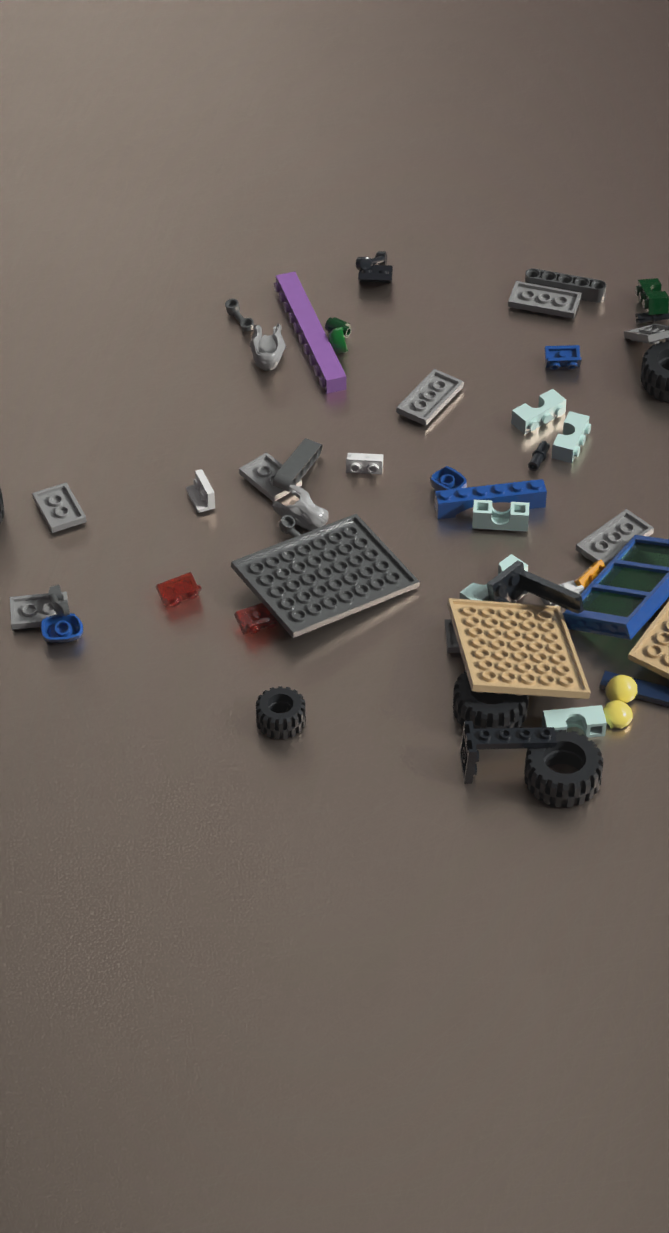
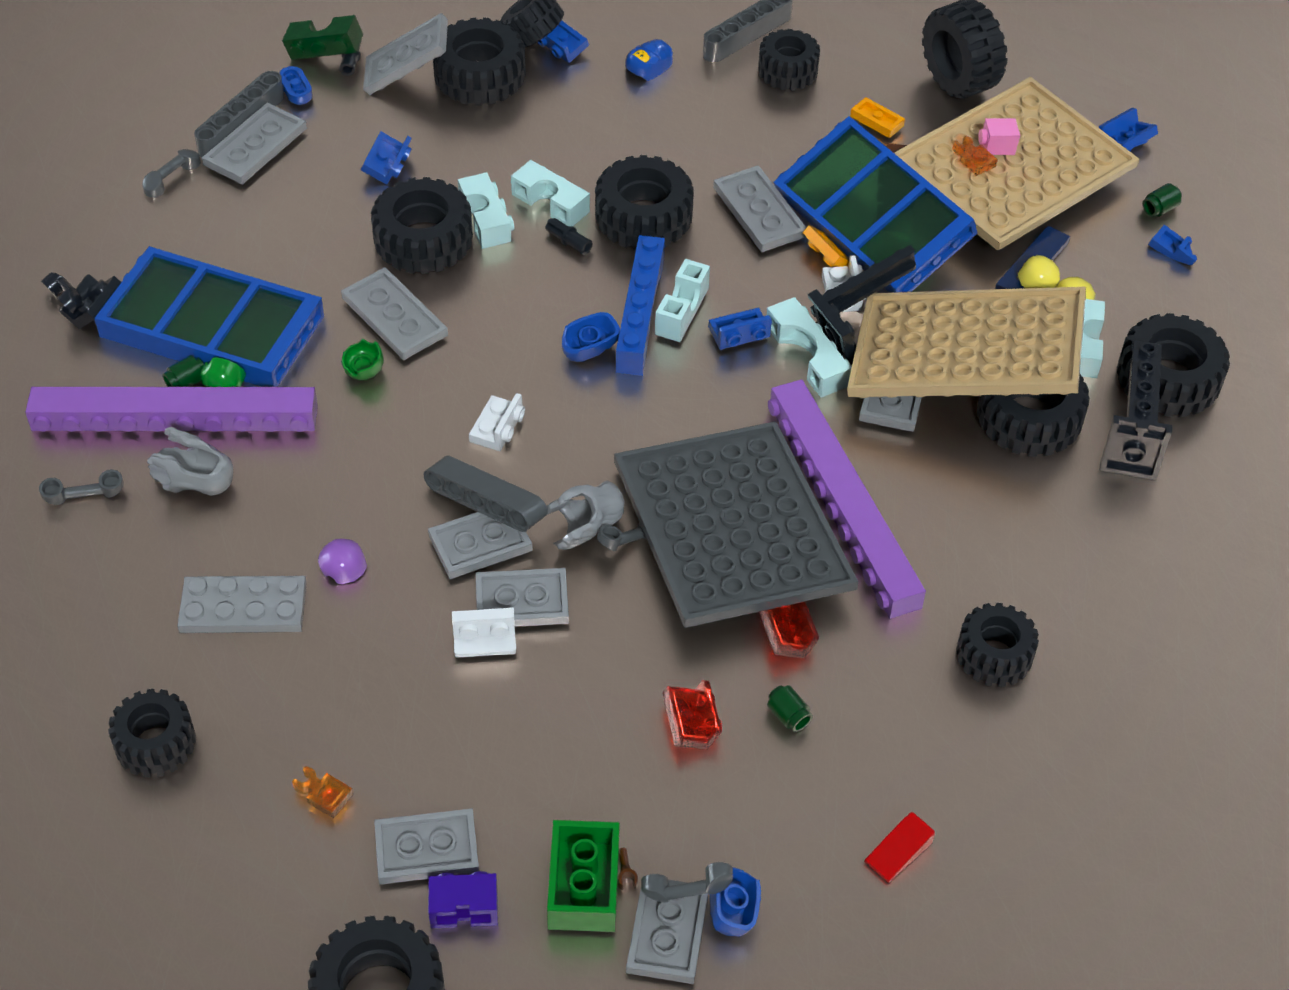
camera: 75 degrees left, 5 degrees up
none -> window [94,246,324,387]
none -> black tyre [108,689,196,778]
none -> dark grey bar [142,149,201,197]
none -> light grey plate [177,576,307,633]
none -> blue plate [279,66,313,105]
none -> clear orange plate [292,766,353,819]
none -> medium lavender hair [318,539,367,584]
none -> green hair [341,339,384,381]
none -> black tyre [371,177,473,274]
none -> dark purple brick [428,871,498,929]
none -> light grey plate [476,568,569,627]
none -> green brick [547,820,620,932]
none -> black tyre [595,155,694,250]
none -> reddish brown hand [618,848,638,890]
none -> blue bracket [708,307,772,350]
none -> dark green brick [767,685,813,732]
none -> medium lavender brick [768,379,926,619]
none -> red slope [864,812,935,883]

